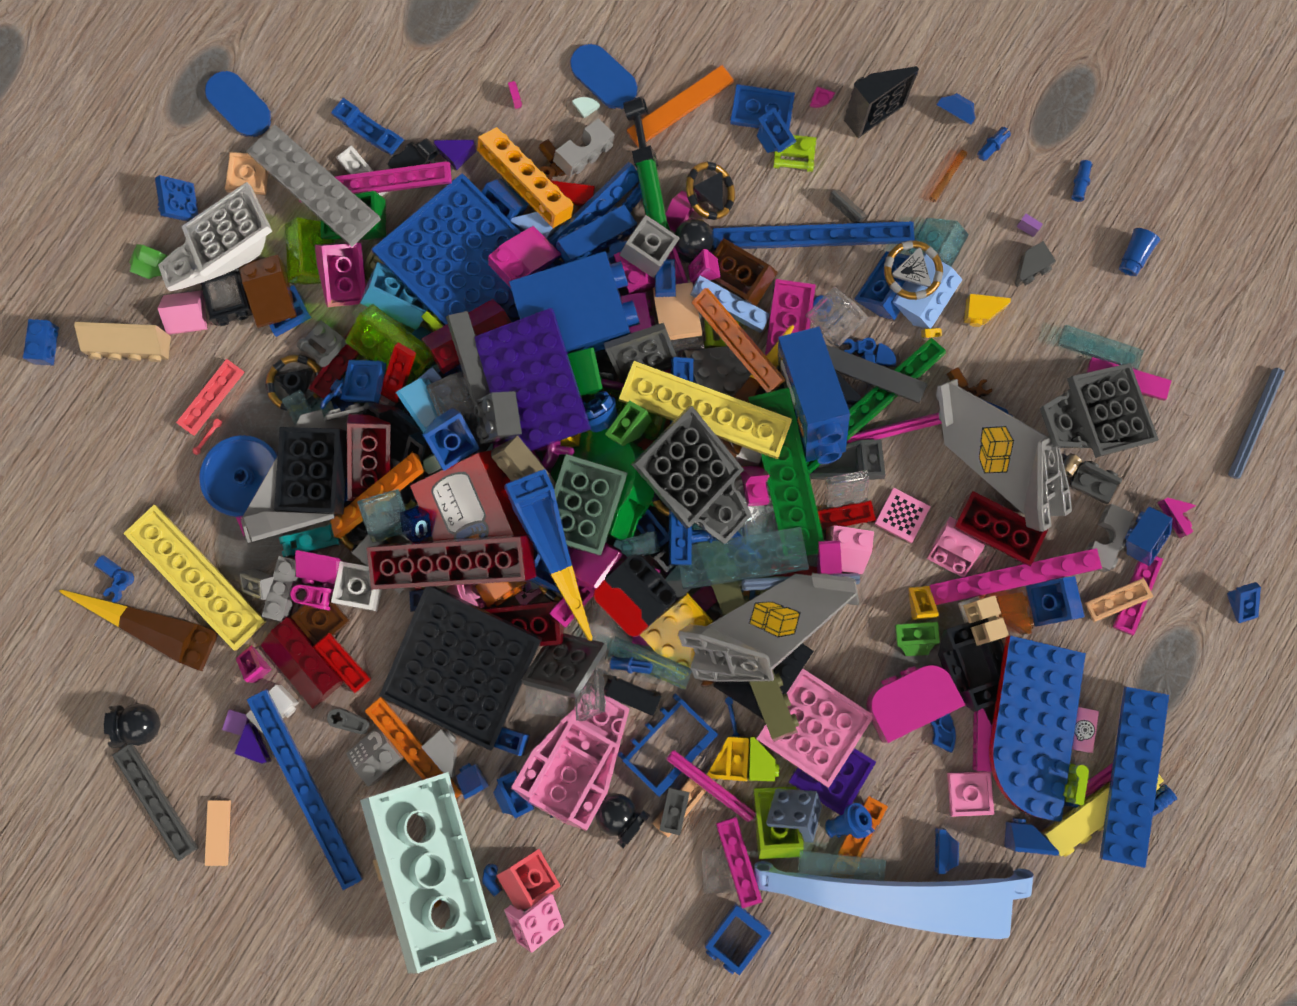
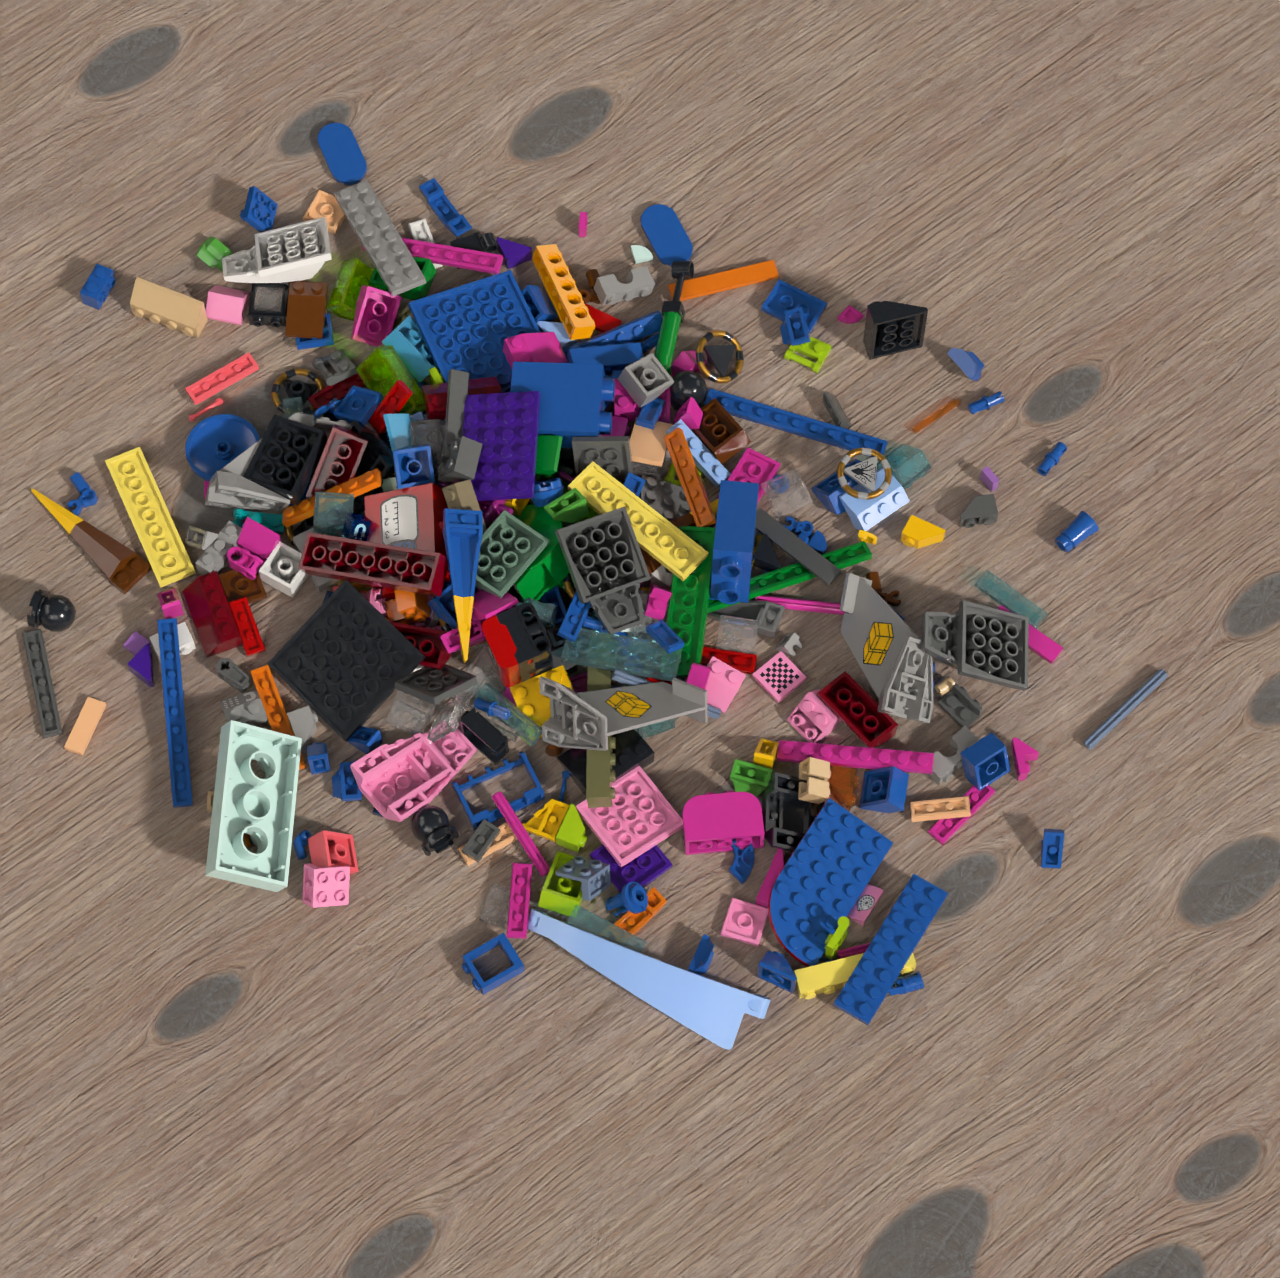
camera: 15 degrees right, 15 degrees down
none -> blue tile [646,620,684,654]
none -> light grey tile [775,632,802,656]

